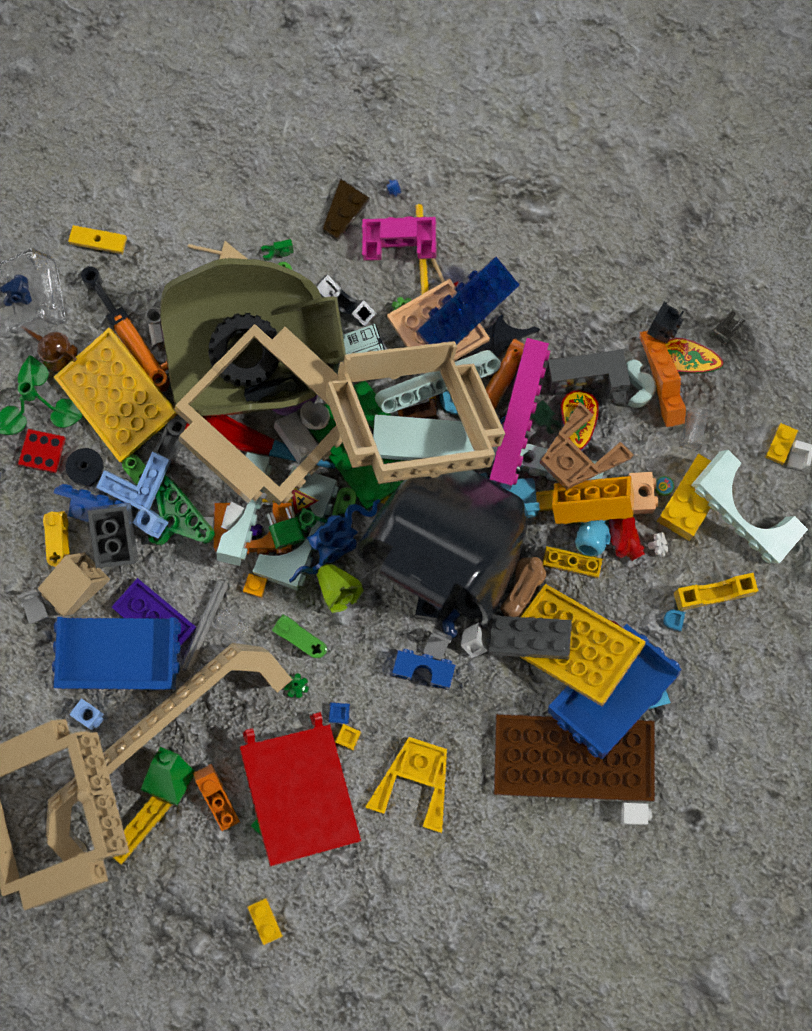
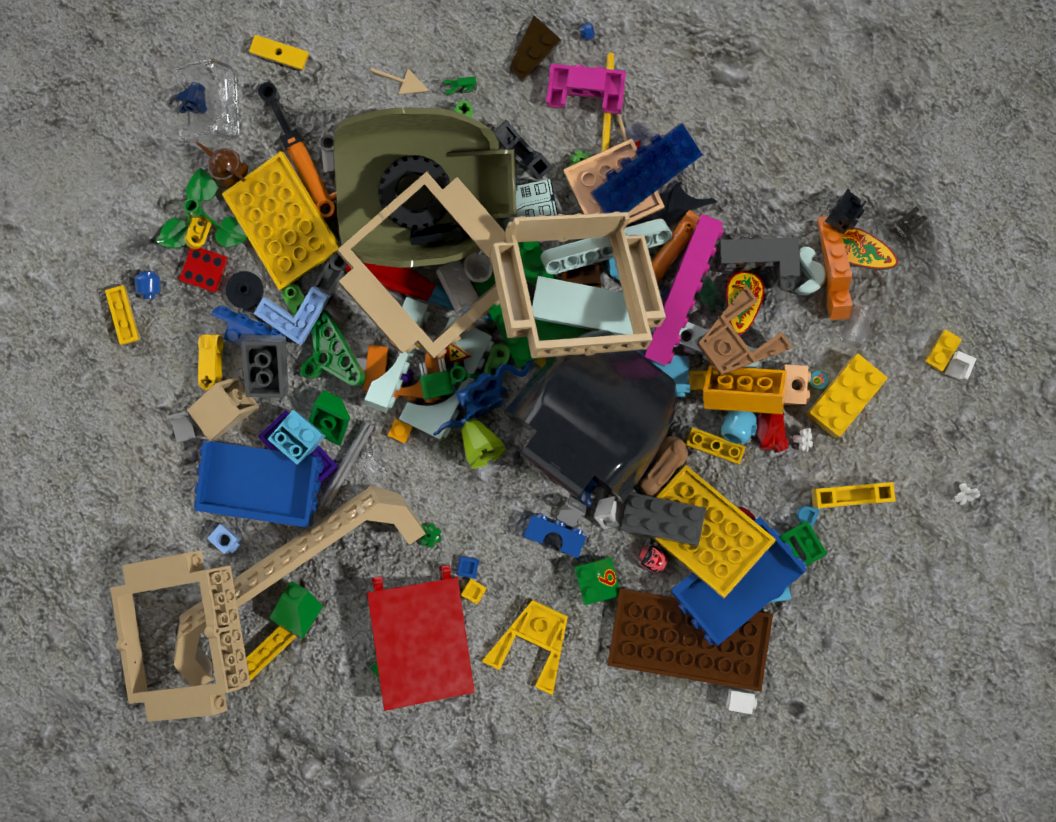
camera: 10 degrees right, 10 degrees up
light blue brick [132,507,169,538] -> none
orange slope [193,764,240,831] -> none
white cone [221,502,245,531] -> none
yellow plate [248,898,283,945] -> none
bright green piece [272,614,327,658] -> none
light aqua arch [692,450,808,564] -> none
none -> yellow plate [185,216,211,249]
none -> medium azure slope [268,410,326,465]
none -> green slope [309,390,350,446]
none -> green slope [574,557,619,605]
none -> head [638,544,669,573]
none -> green plate [779,520,827,567]

